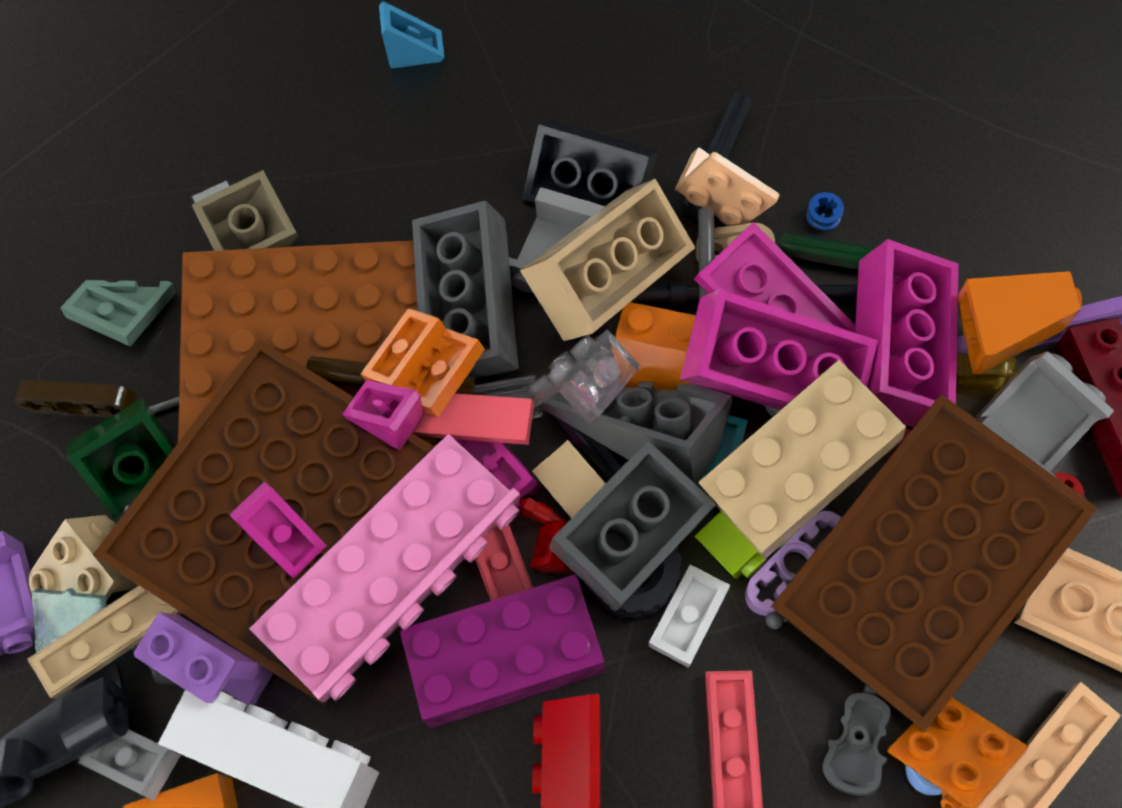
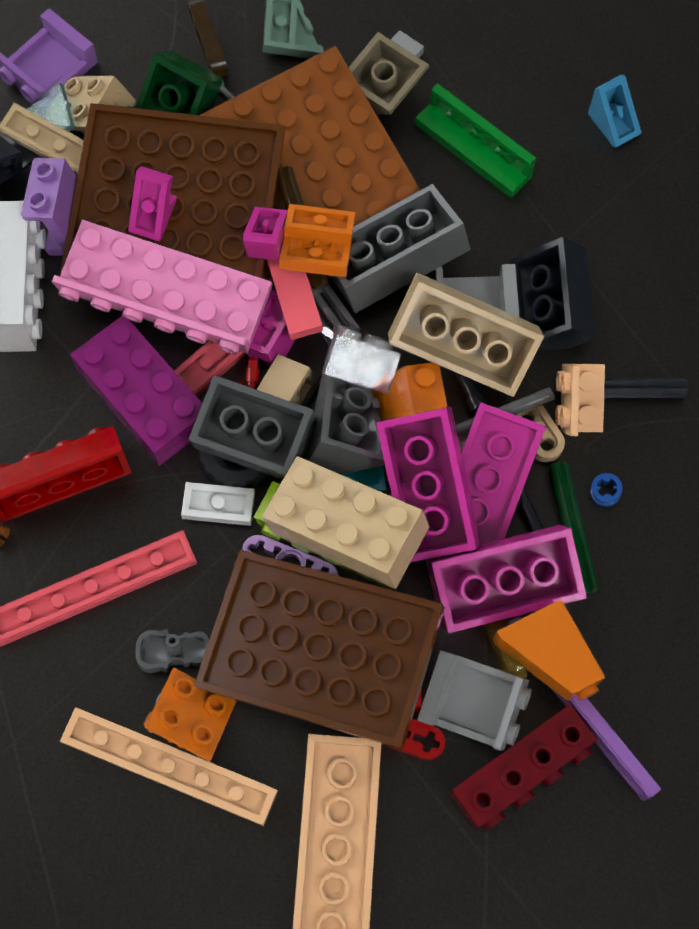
camera: 60 degrees right, 5 degrees up
none -> green fence [415,83,536,198]

